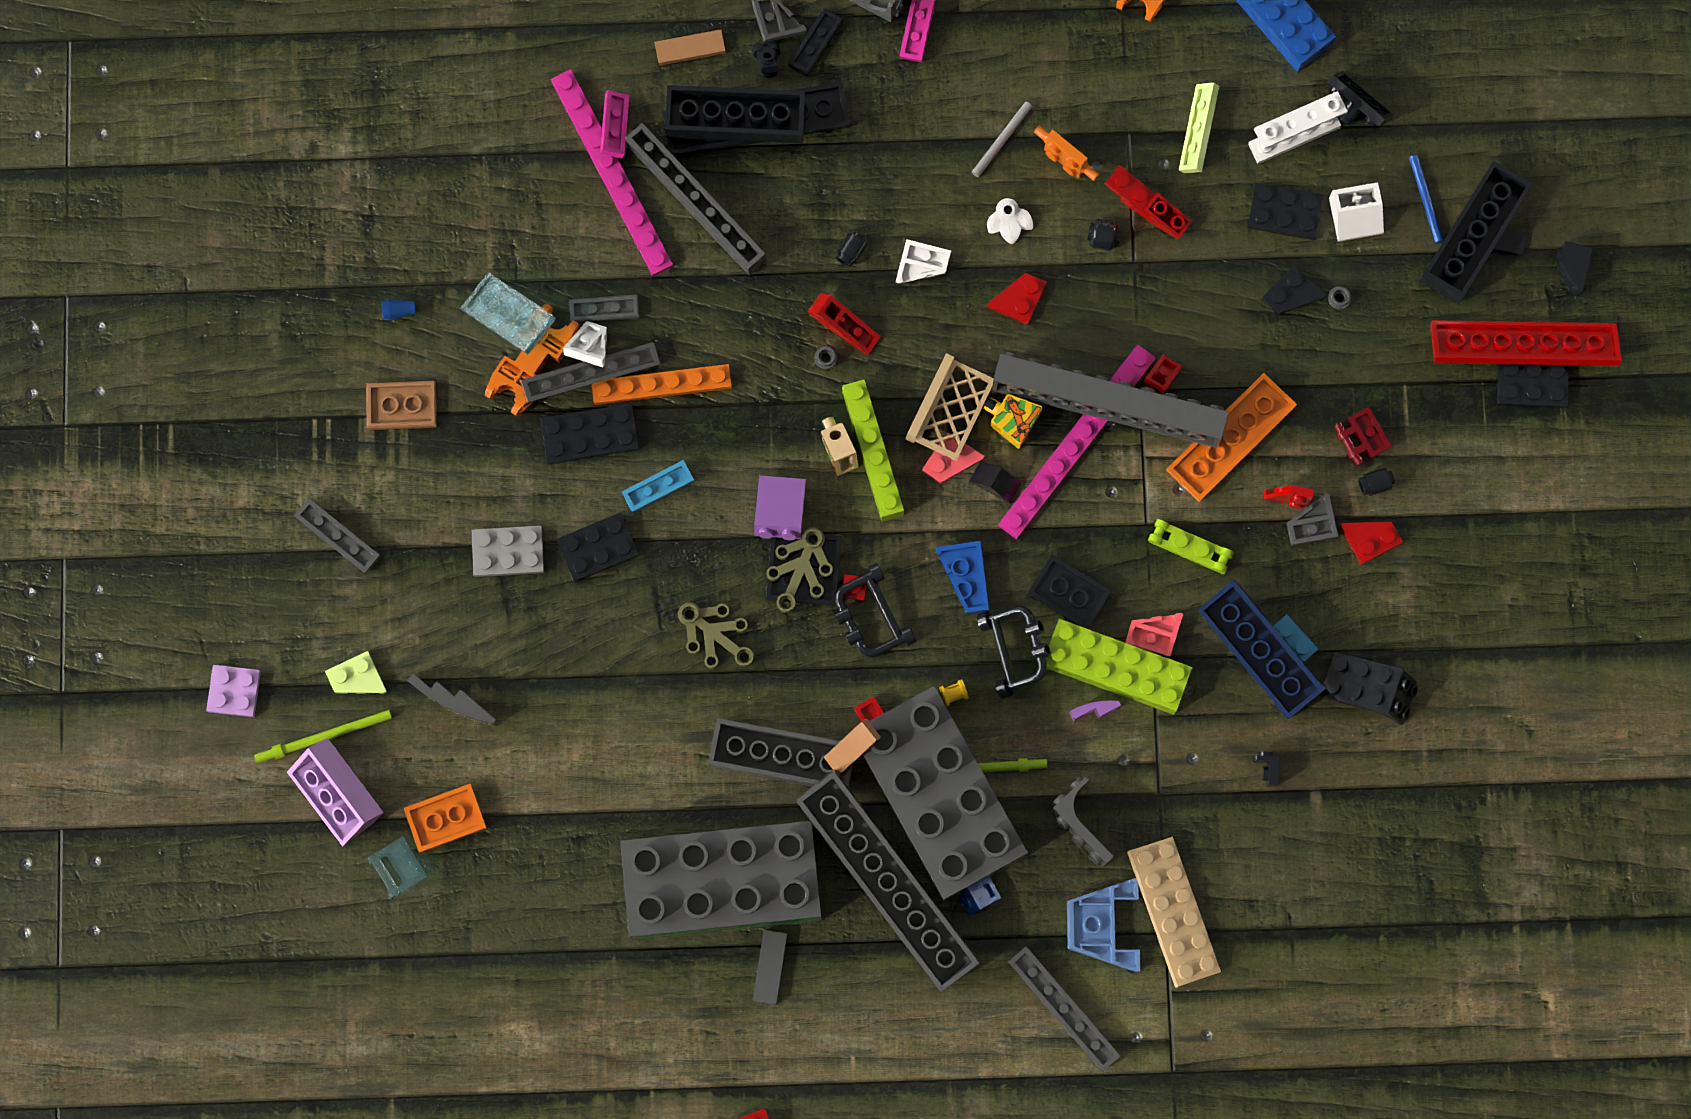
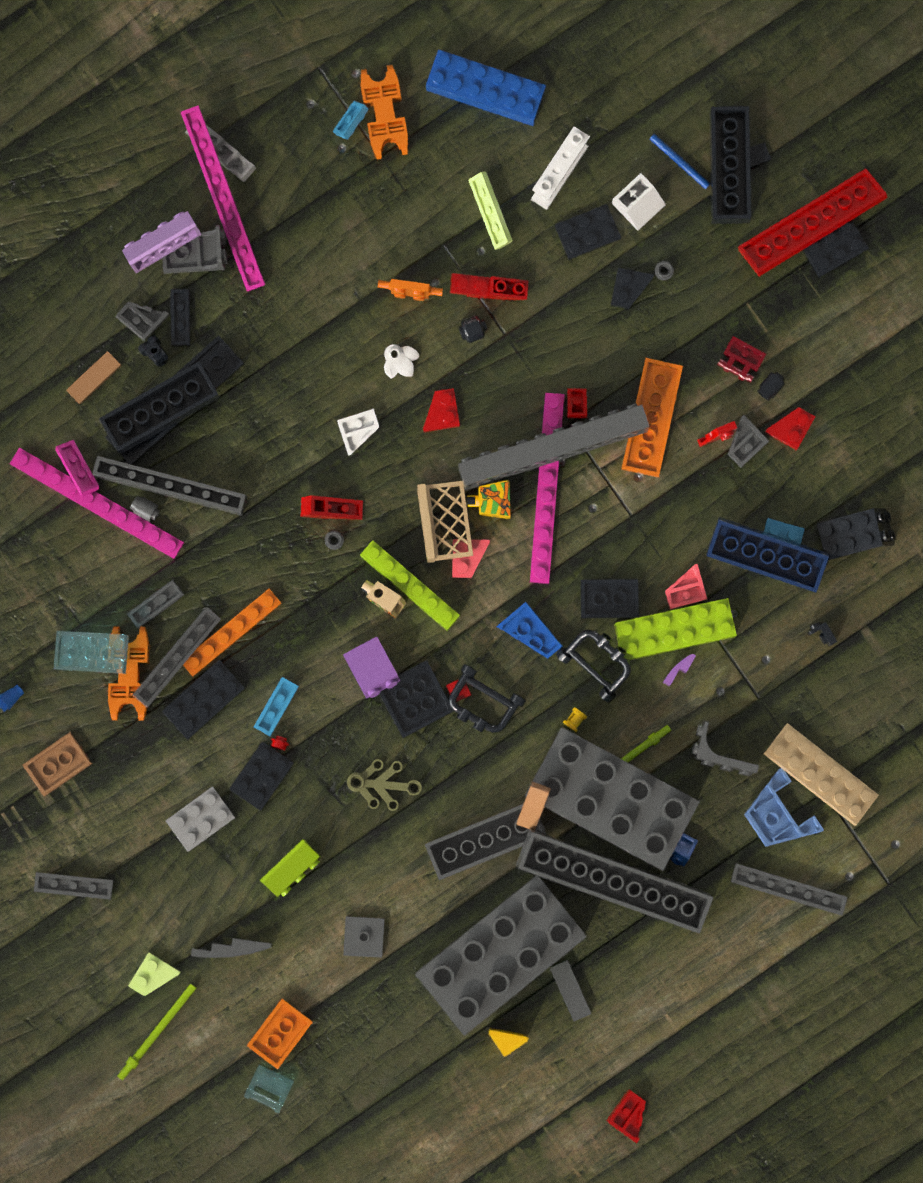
camera: 35 degrees left, 5 degrees up
lavender plate [206,665,261,717] -> none
lavender slope [287,738,384,847] -> none
white wing [563,321,607,367] -> none
olive plant [766,528,833,613] -> none
black brick [835,232,867,267] -> none
red plate [854,696,884,722] -> none
black slope [969,461,1021,504] -> none
light grey bar [972,101,1033,178] -> none
lime plate [1148,519,1234,574] -> none
black plate [1327,71,1394,126] -> none
black slope [1554,241,1593,297] -> none
none -> dark grey brick [130,496,160,522]
none -> lime slope [260,840,321,897]
none -> red plate [271,736,289,751]
none -> dark grey plate [343,916,385,958]
none -> yellow slope [489,1027,528,1057]

